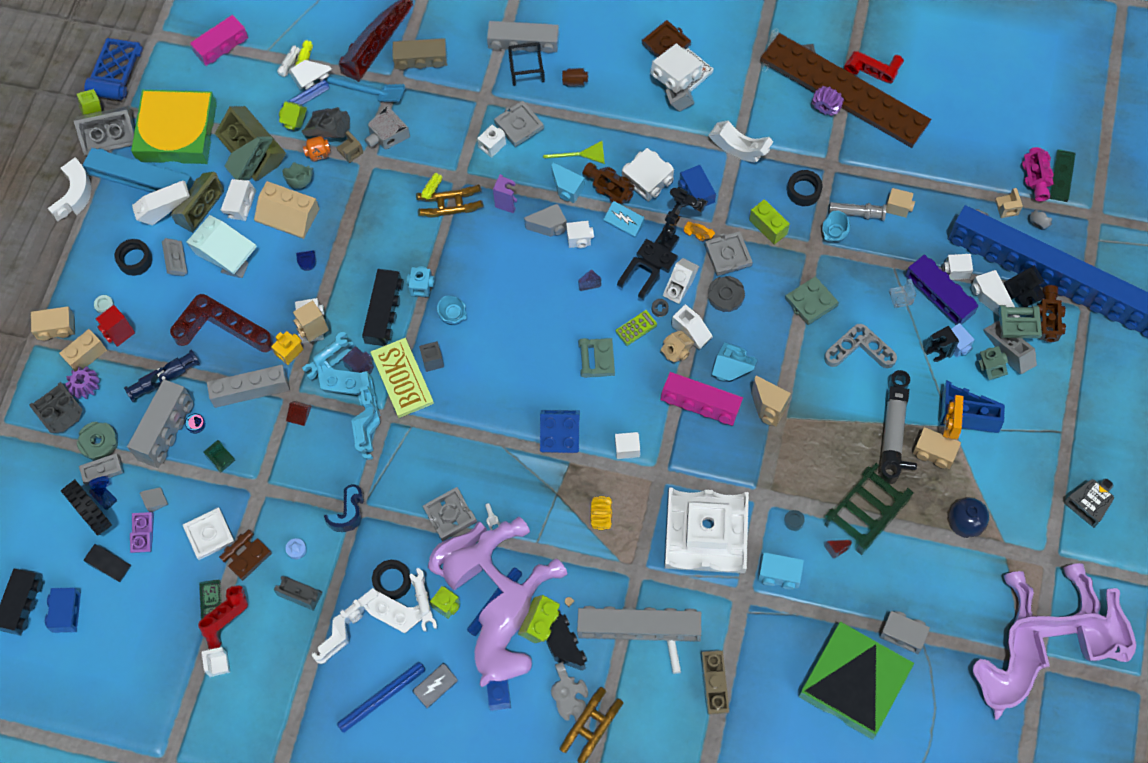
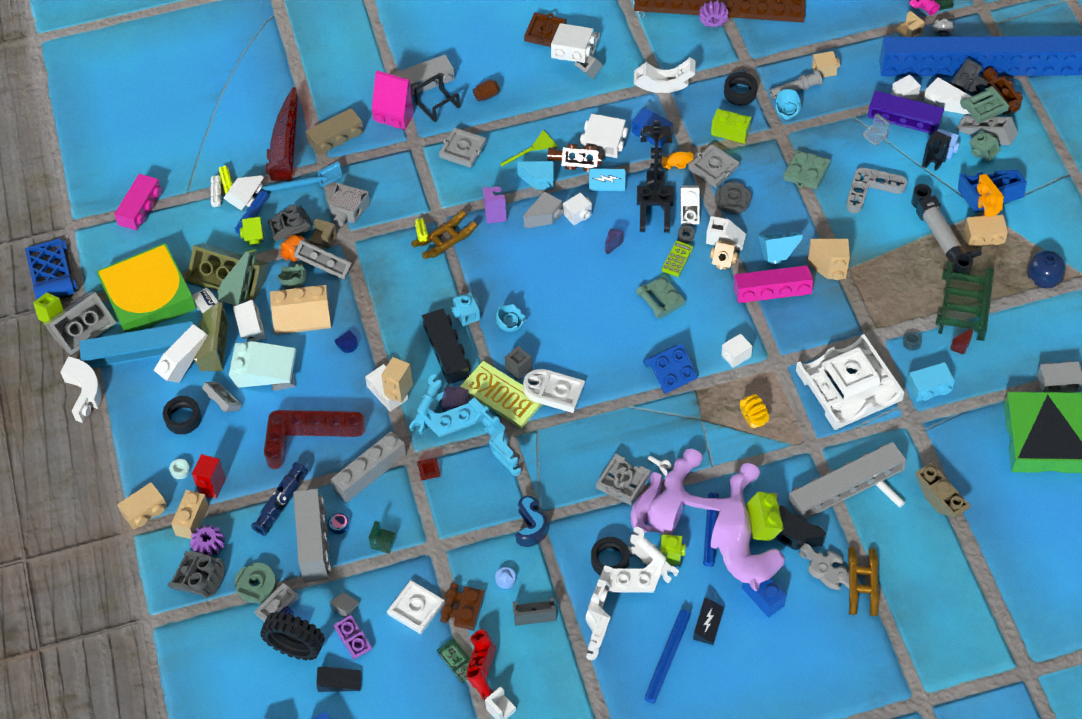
camera: 30 degrees left, 10 degrees down
yellow brick [271,331,304,365] -> none
white brick [477,125,506,158] -> none
none -> white slope [192,288,219,314]
none -> light grey slope [293,240,352,279]
none -> dark pink slope [372,71,414,130]
none -> white tile [523,369,585,413]

